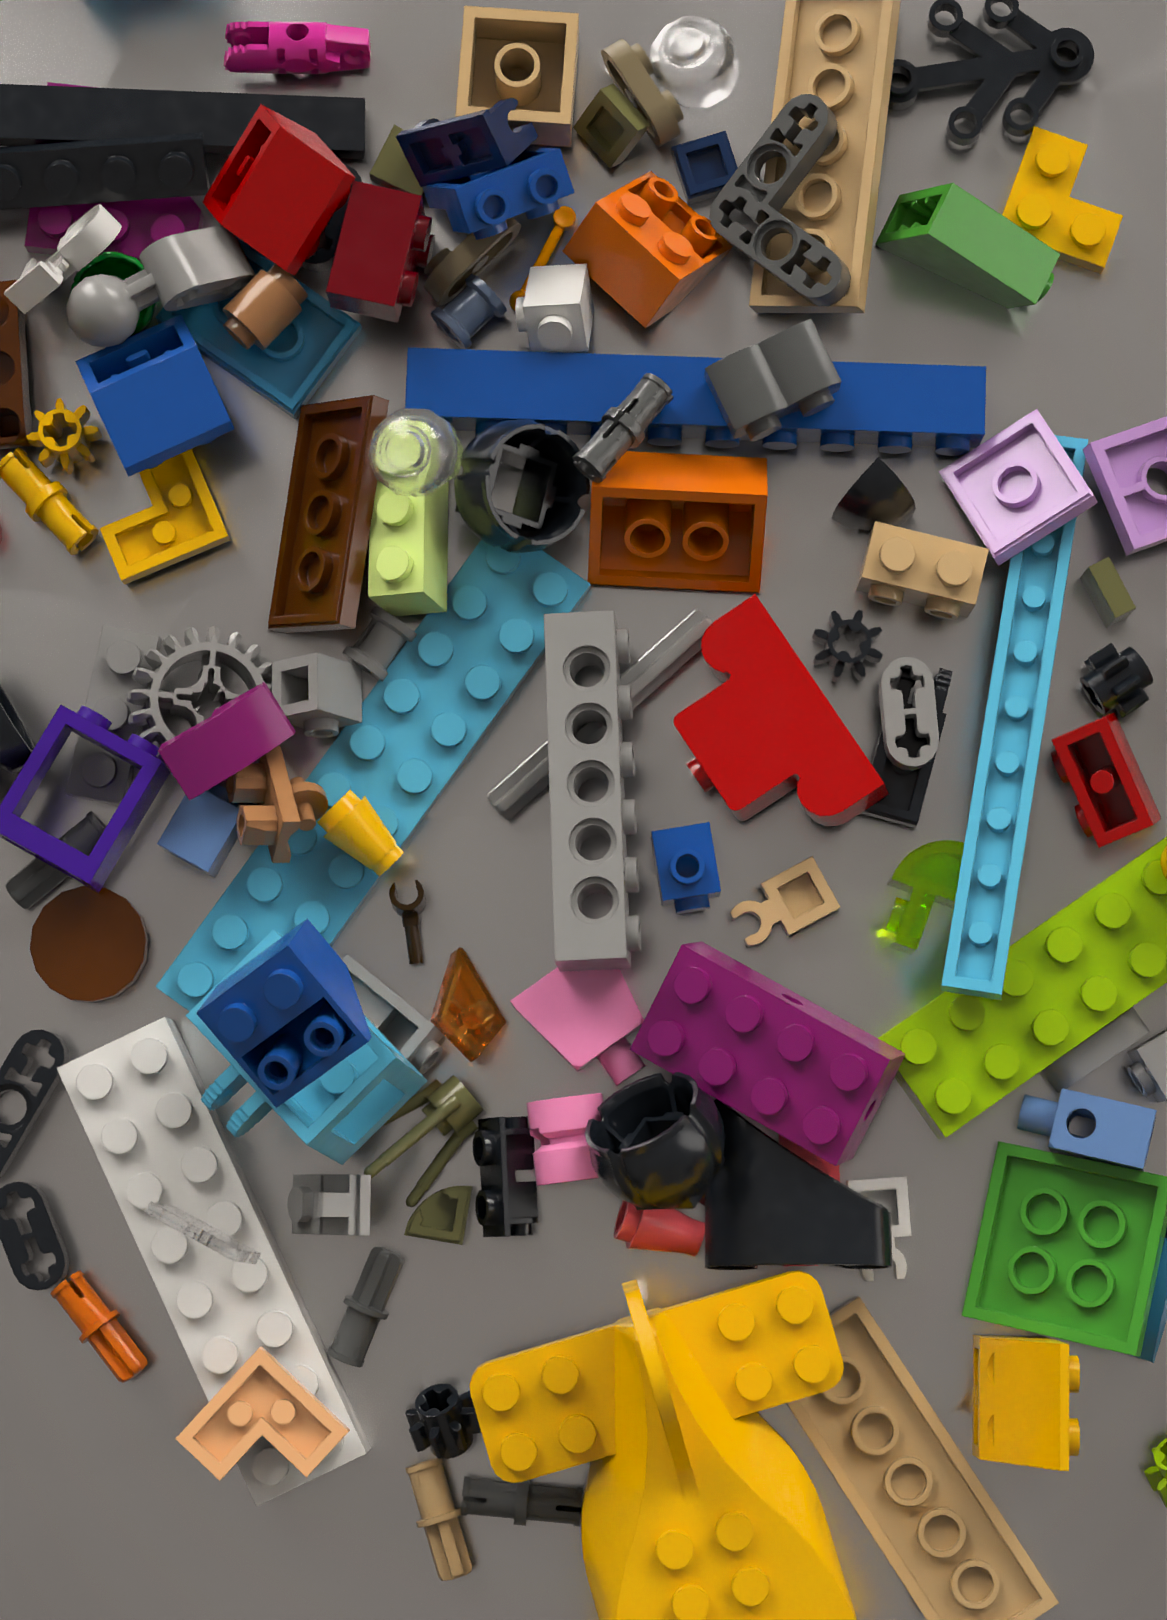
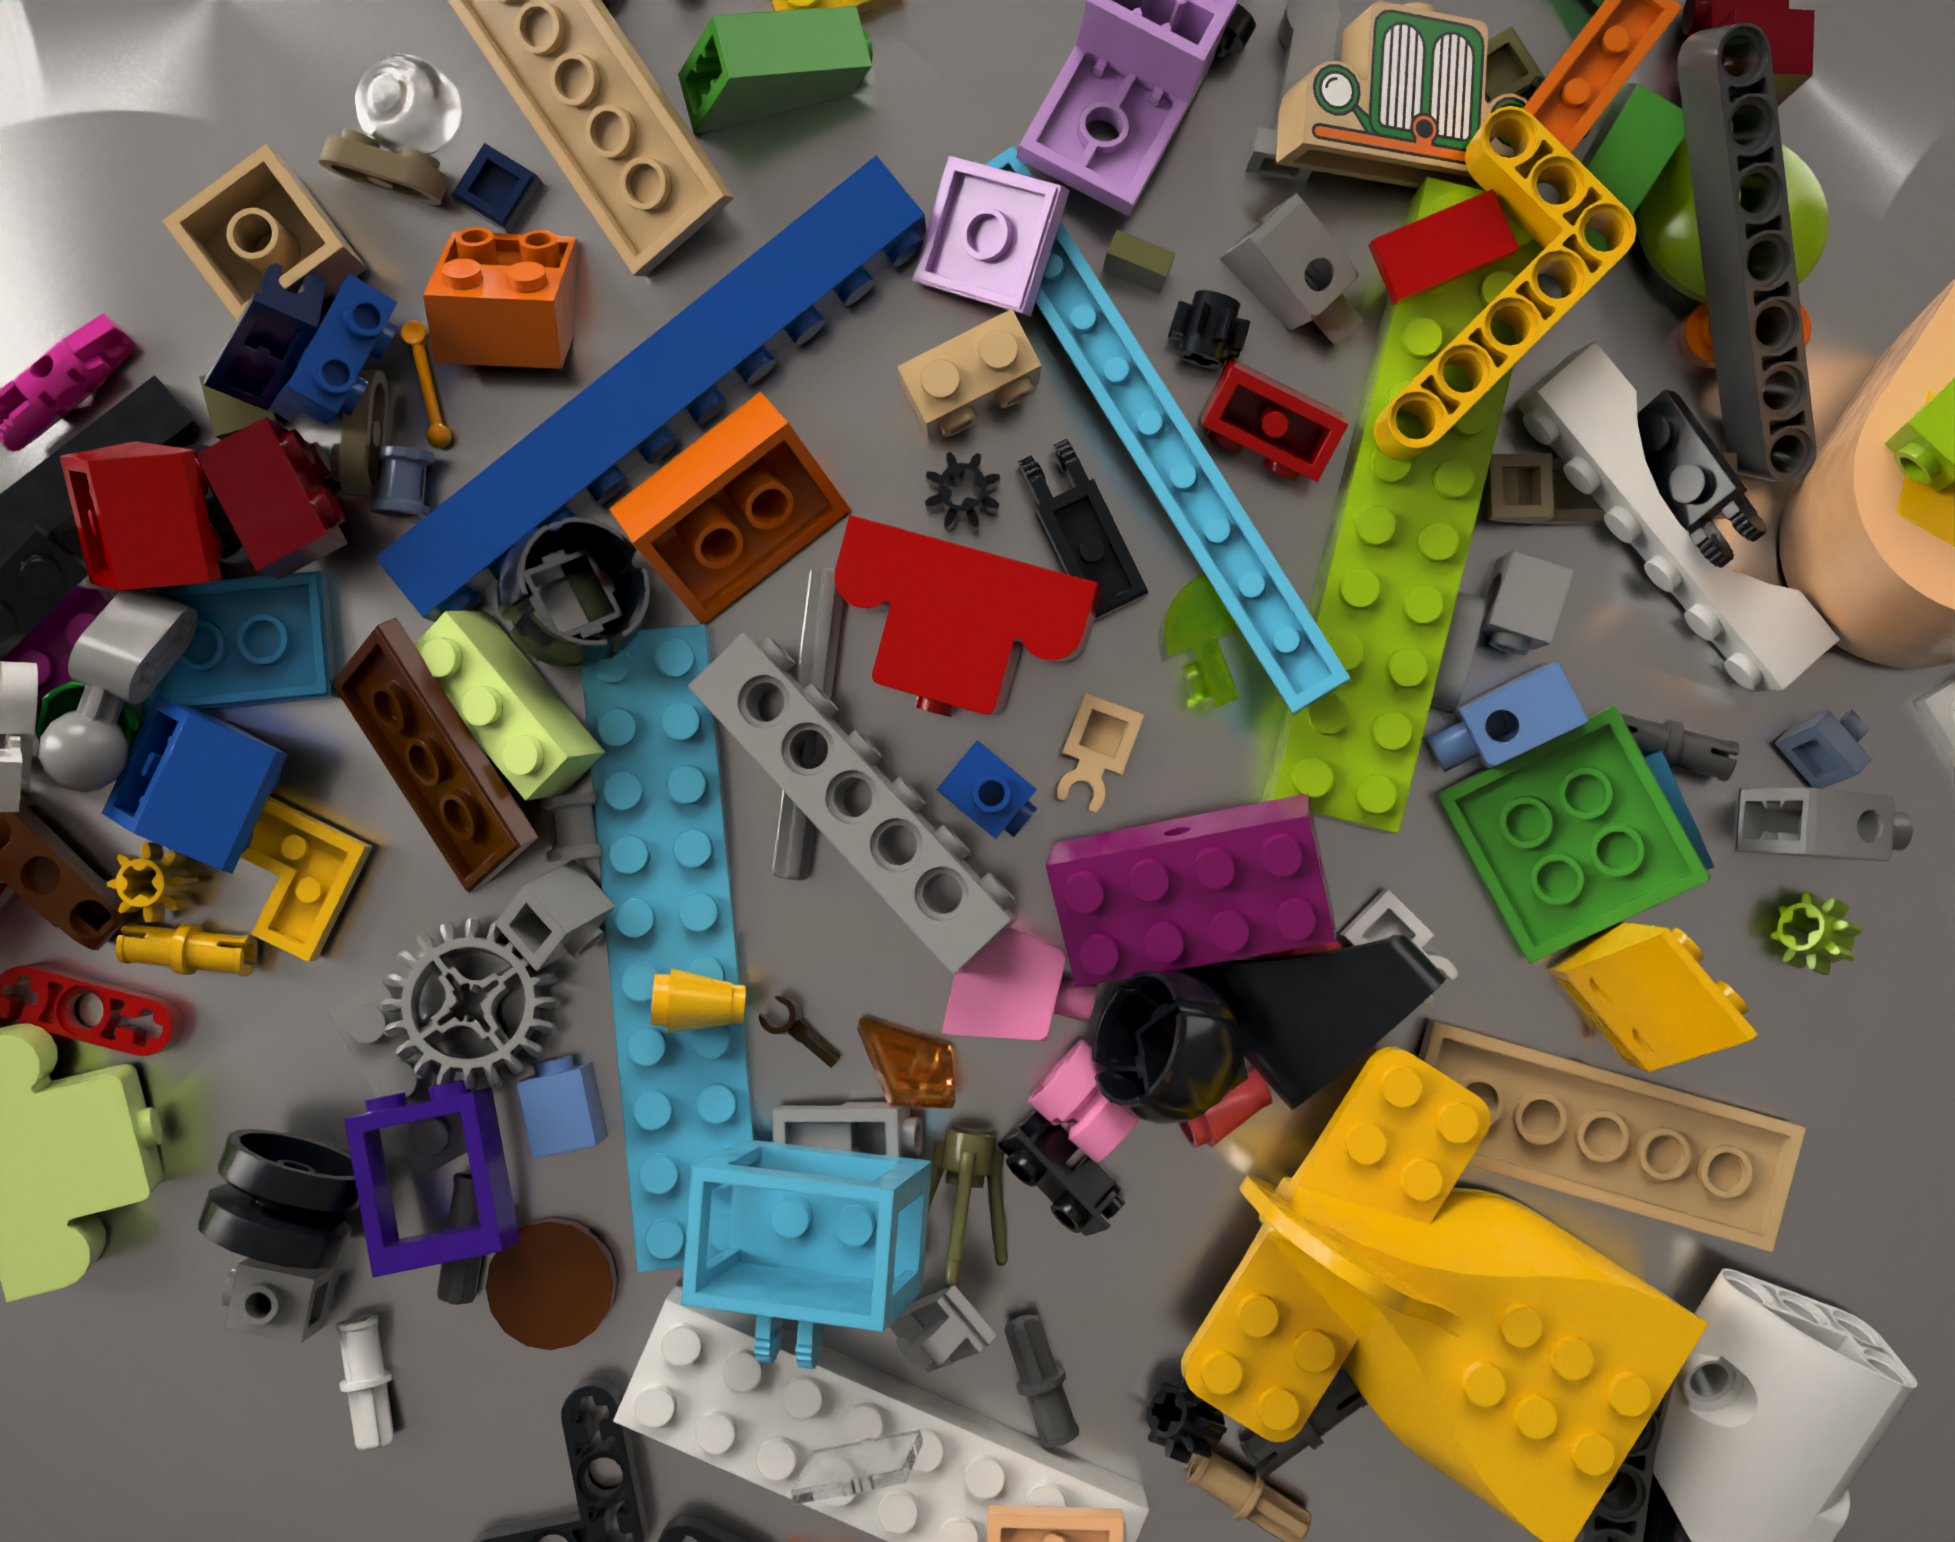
camera: 45 degrees left, 5 degrees up
magenta slope [158,681,295,801] -> none
blue slope [196,918,372,1108] -> none
medium nougat brick [223,264,308,350] -> none
medium nougat hips [226,746,328,863] -> none
clear hair [368,408,463,497] -> none
olive tile [404,1186,473,1245] -> none
white brick [515,263,595,353] -> none
olive tile [573,83,651,168] -> none
dark grey pin [573,373,674,483] -> none
dark grey brick [704,319,842,442] -> none
dark grey beam [709,94,851,306] -> none
black brick [832,457,916,531] -> none
light grey beam [879,657,939,771] -> none

